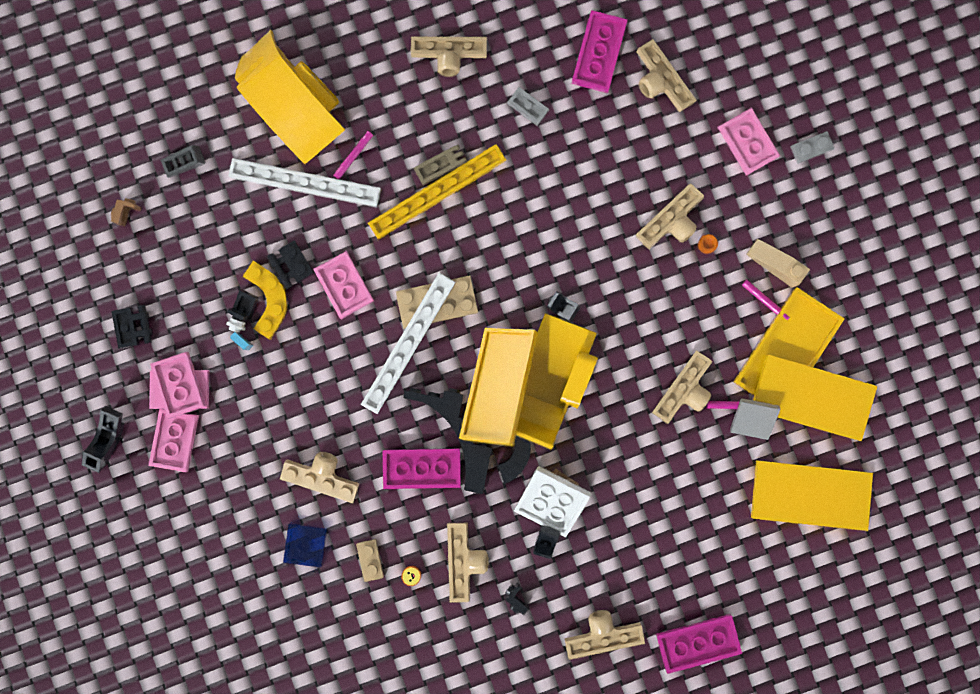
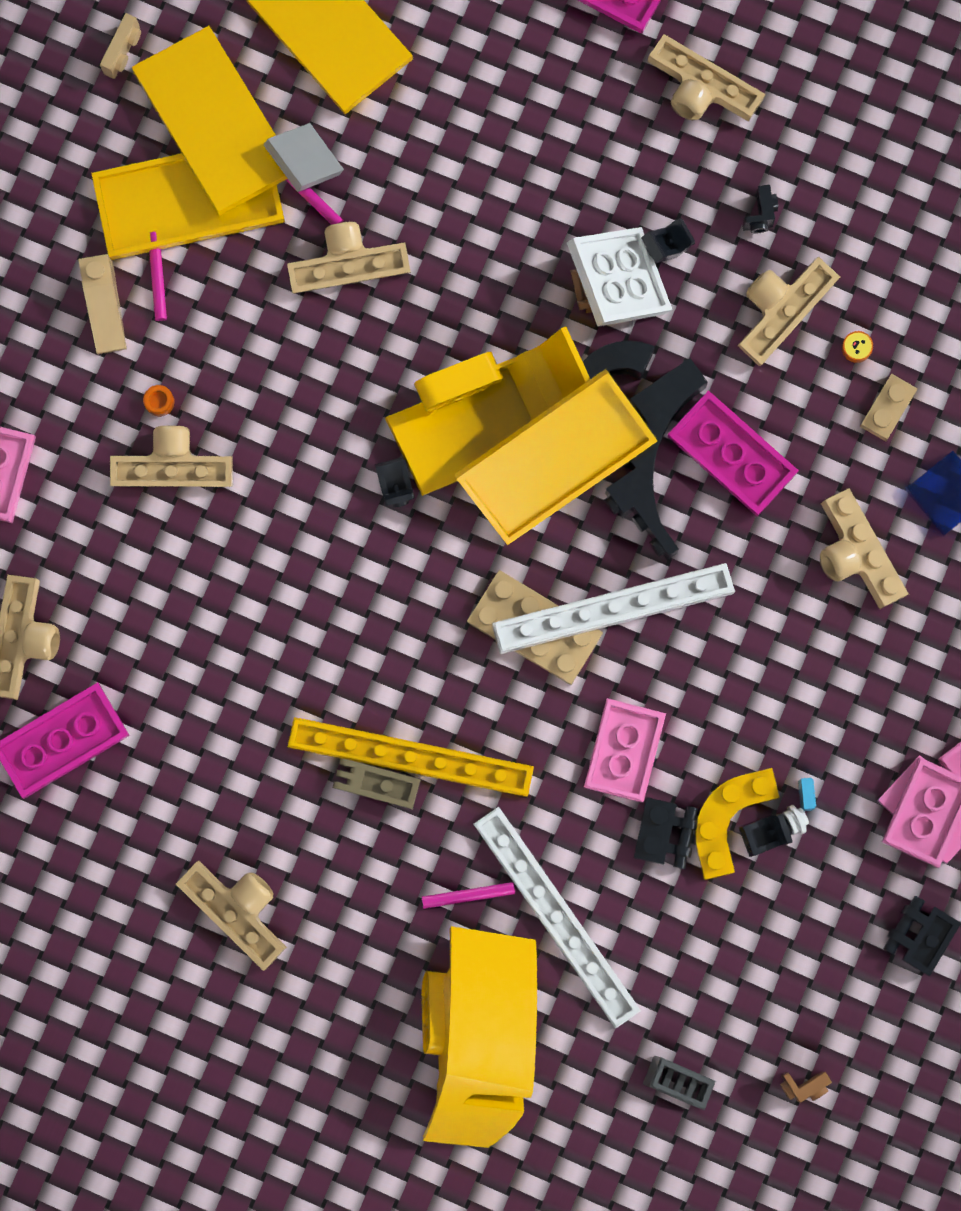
camera: 130 degrees left, 5 degrees down
light grey plate [507,87,549,126] -> none
none -> tan plate [100,13,141,79]

